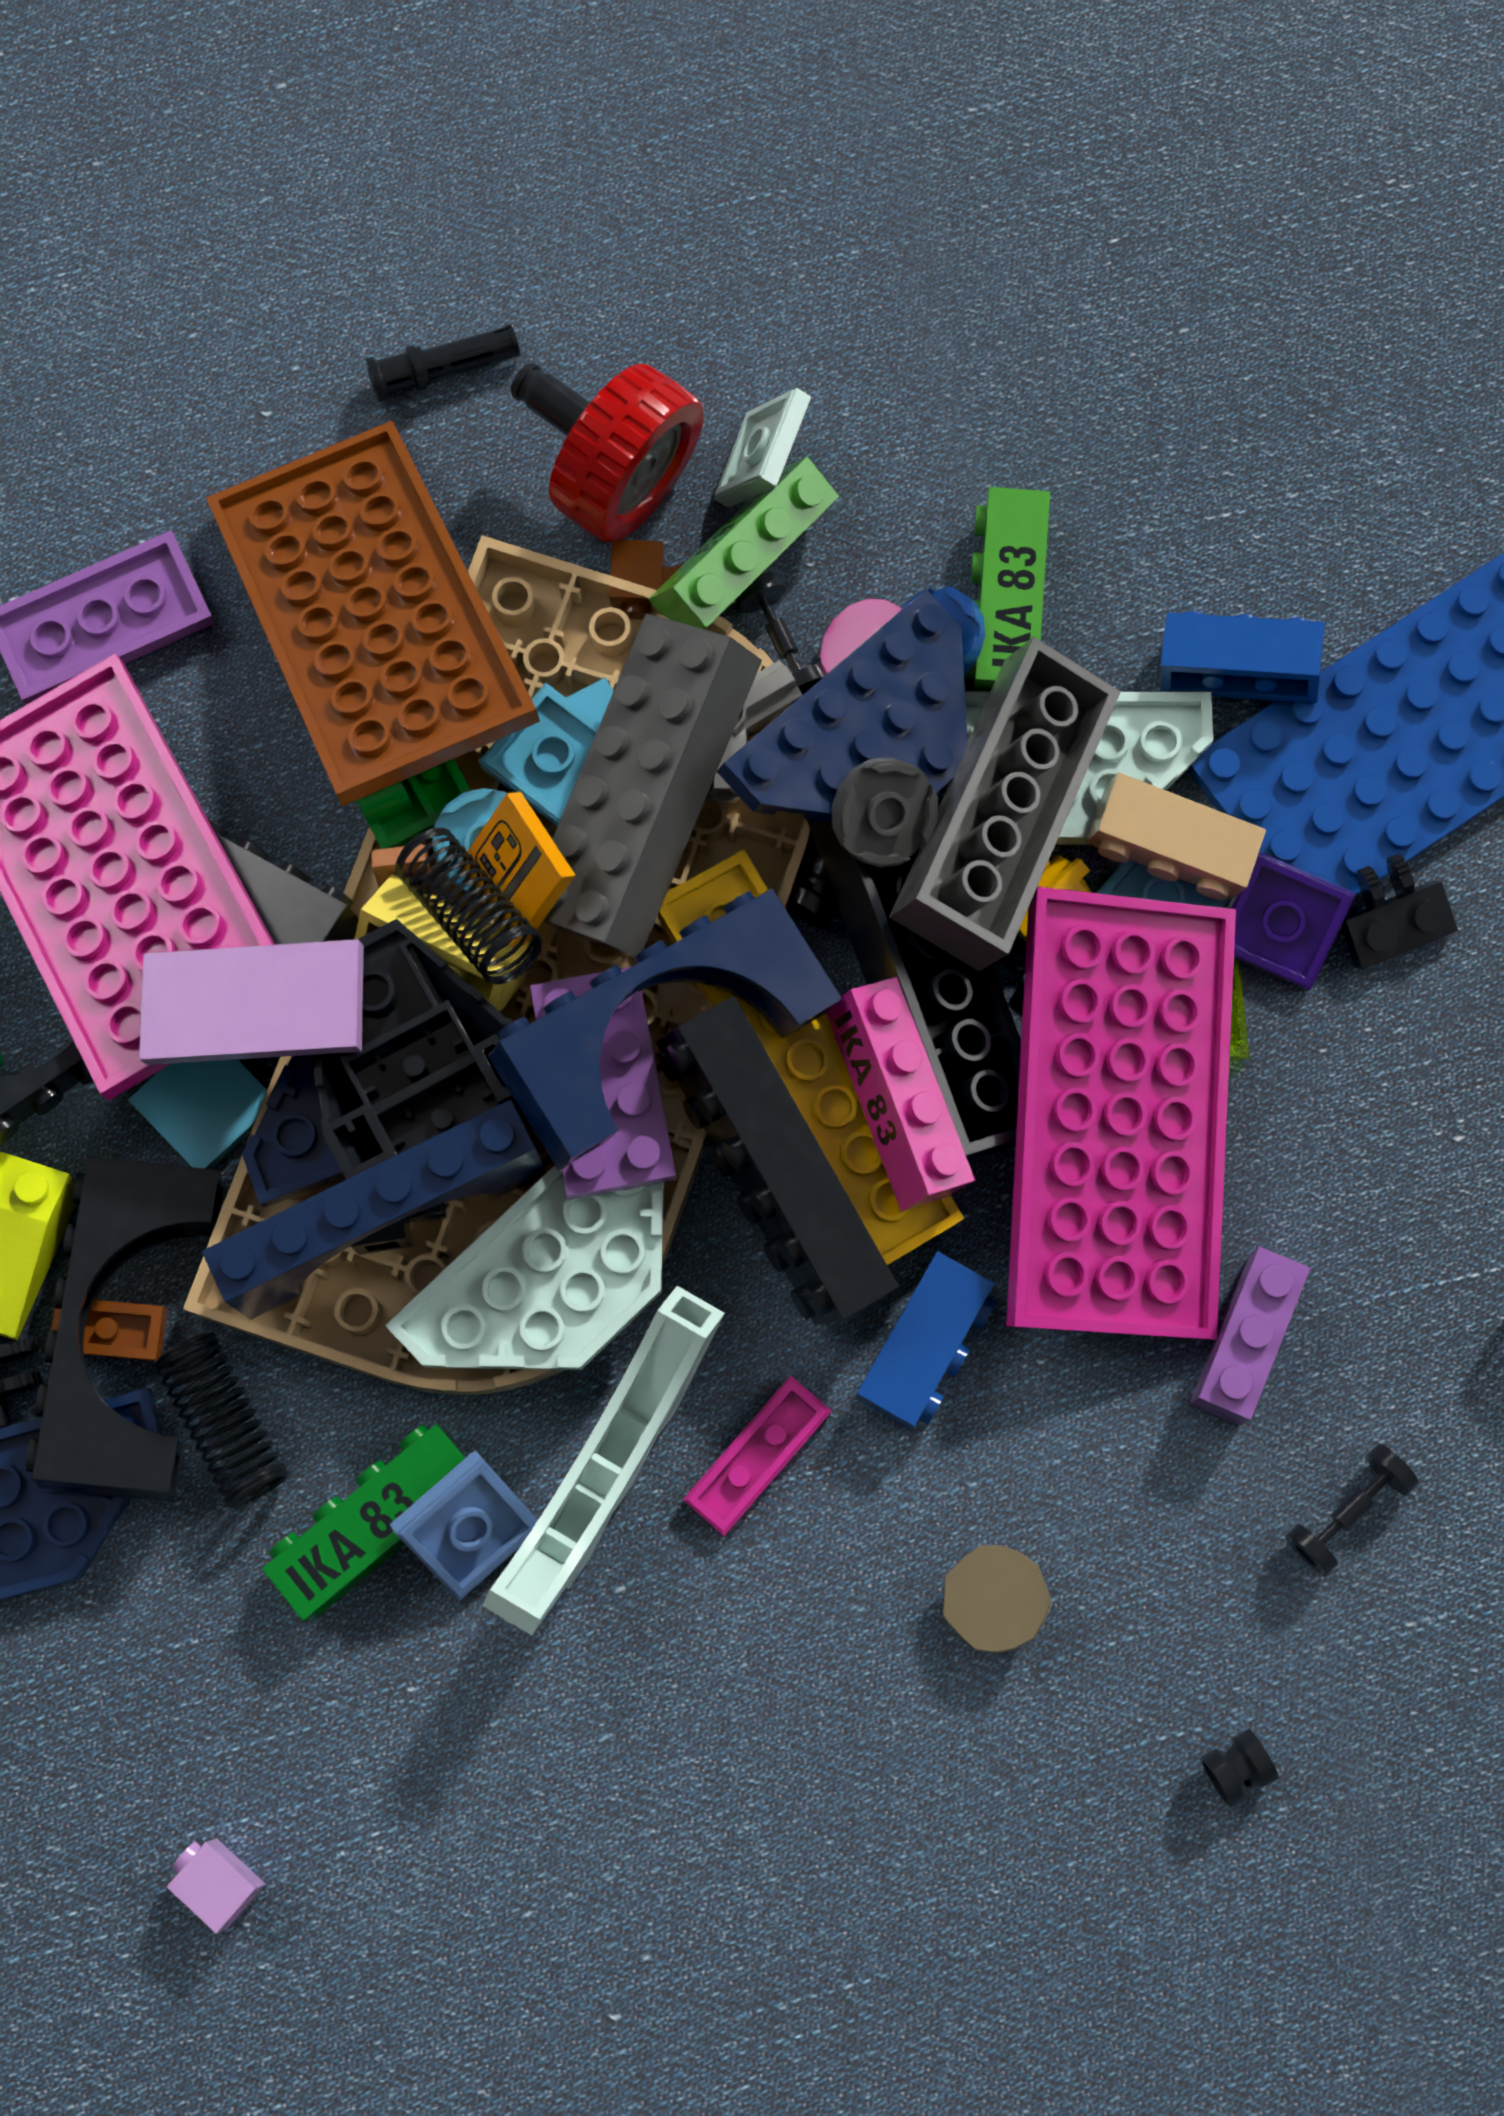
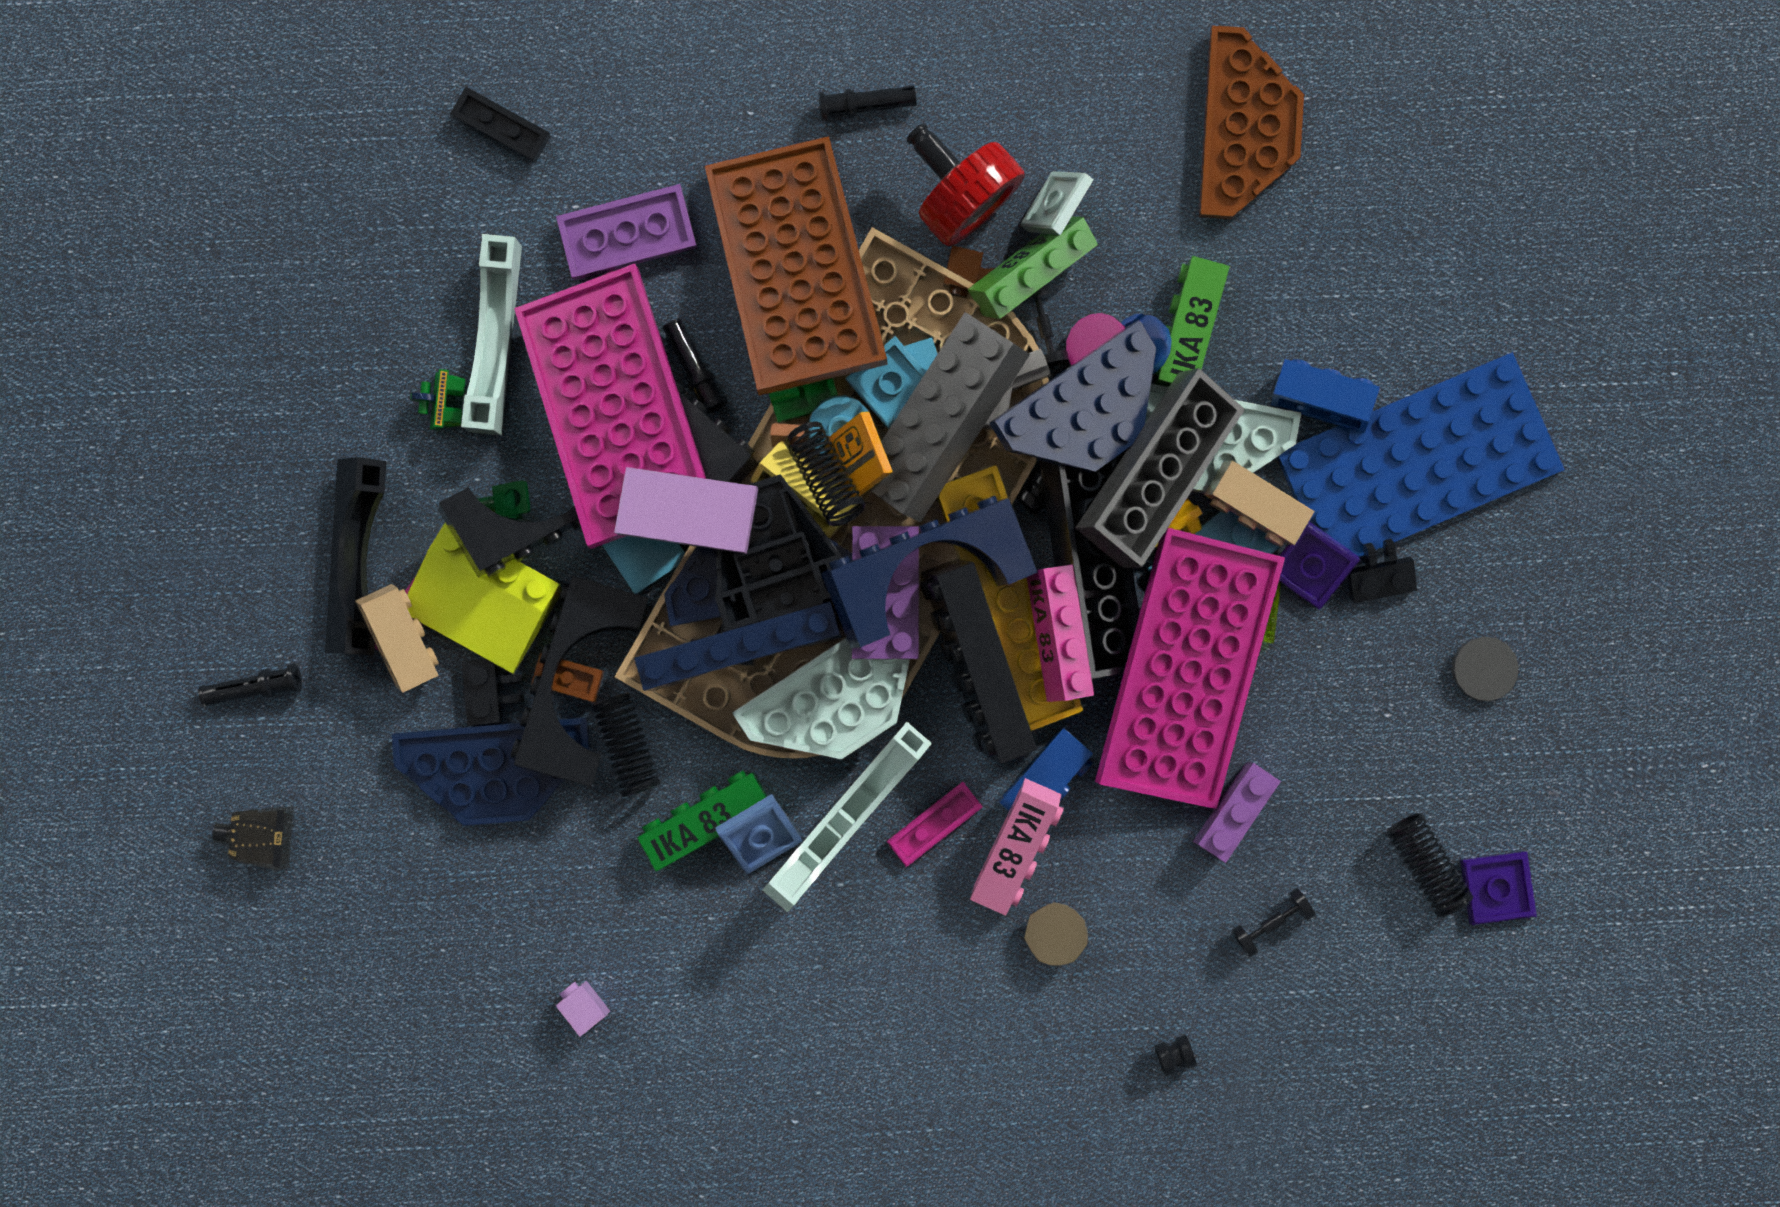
camera: 10 degrees right, 10 degrees up
dark grey tile [832,757,938,868] -> none
none -> black pin [662,318,728,415]
none -> bright pink brick [970,778,1064,916]
none -> dark orange plate [1199,25,1304,219]

